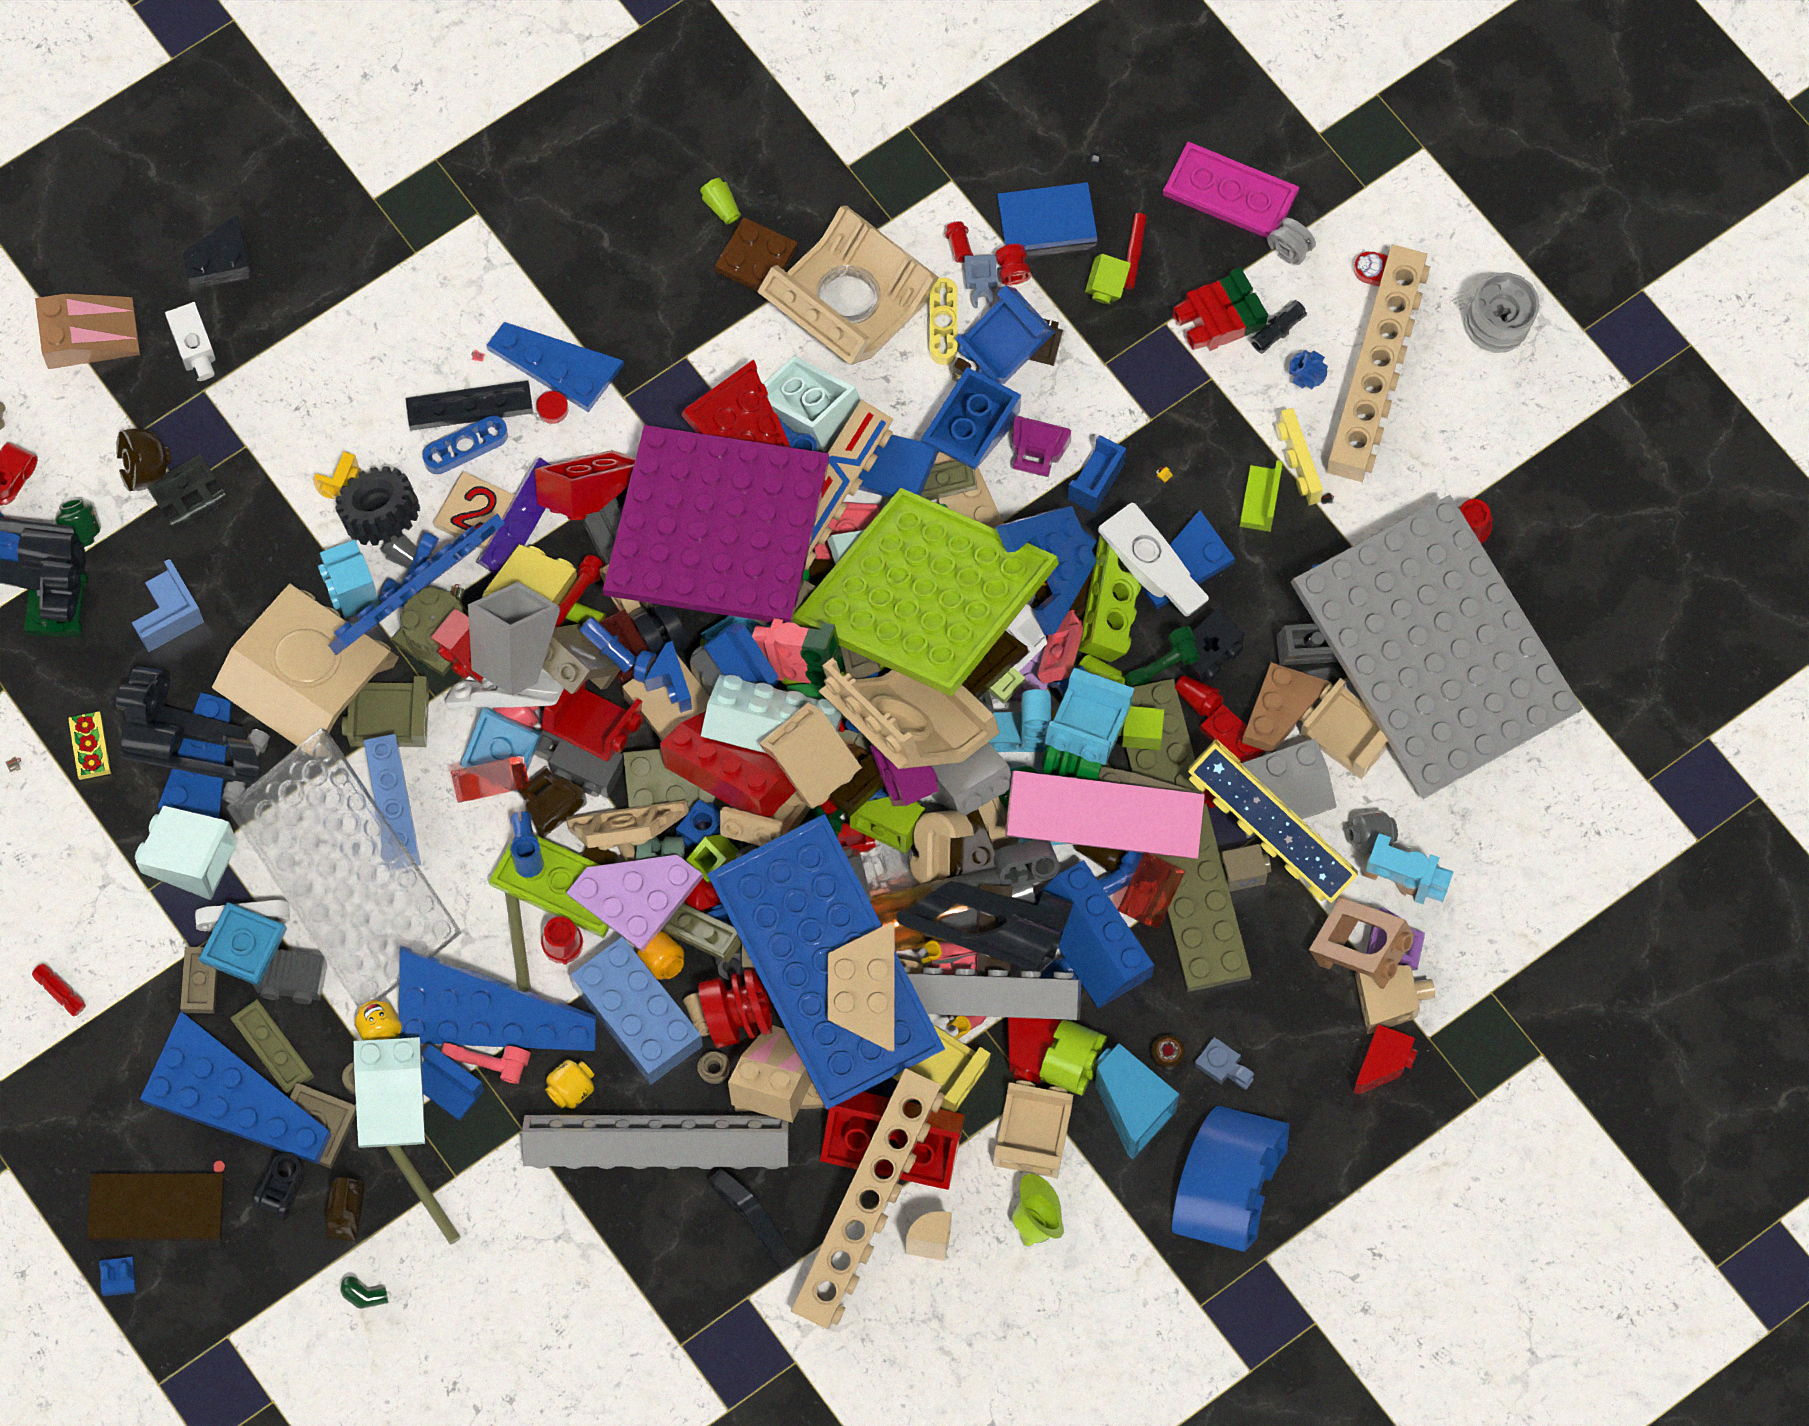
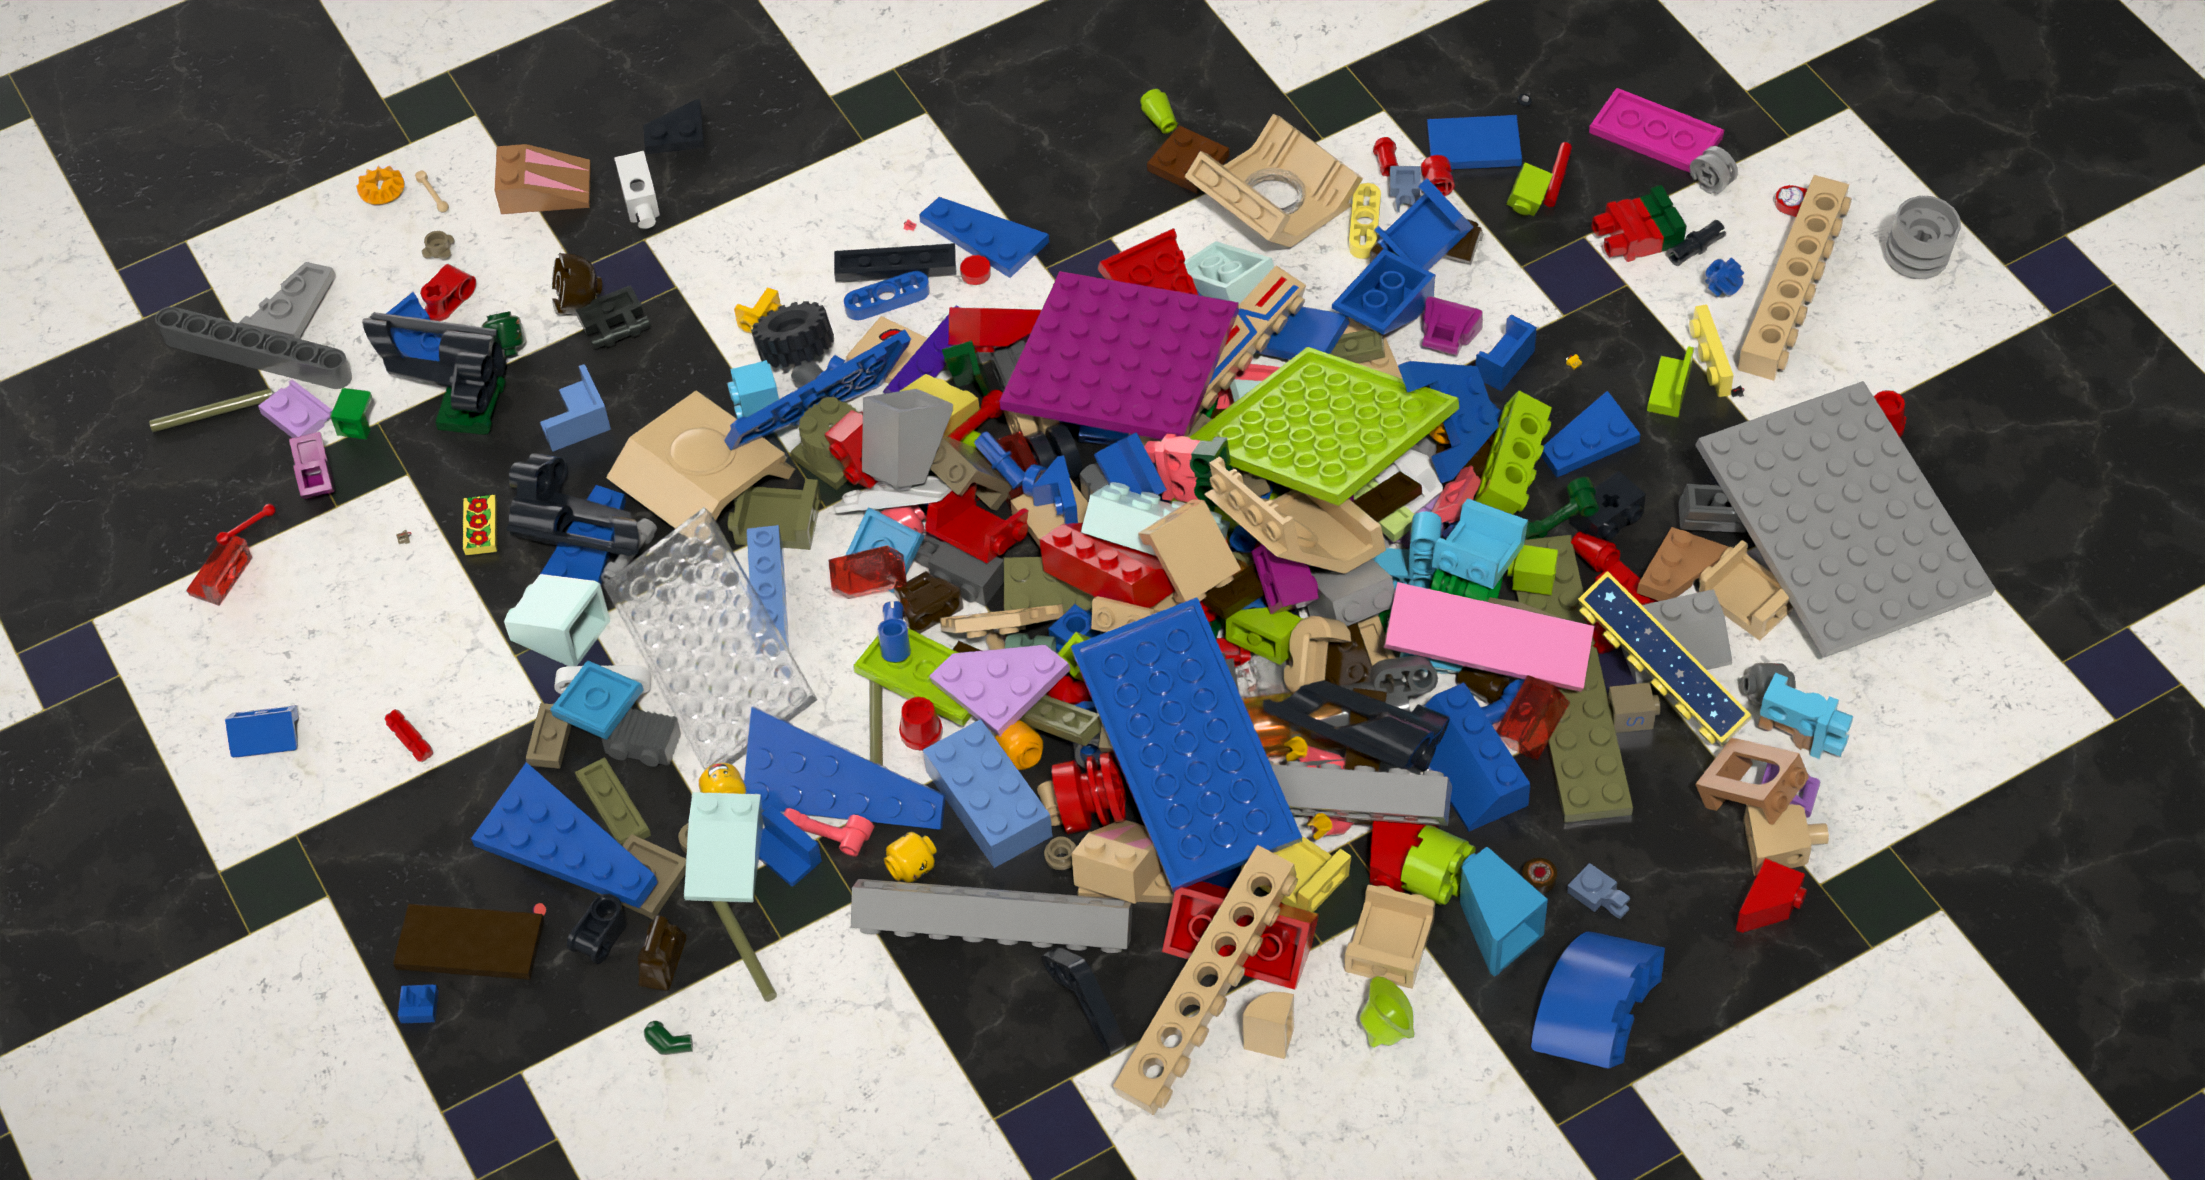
camera: 10 degrees right, 15 degrees down
tan wing [828,923,895,1052] -> none
white piece [1098,503,1209,616] -> none
none -> dark green panel [942,341,990,397]

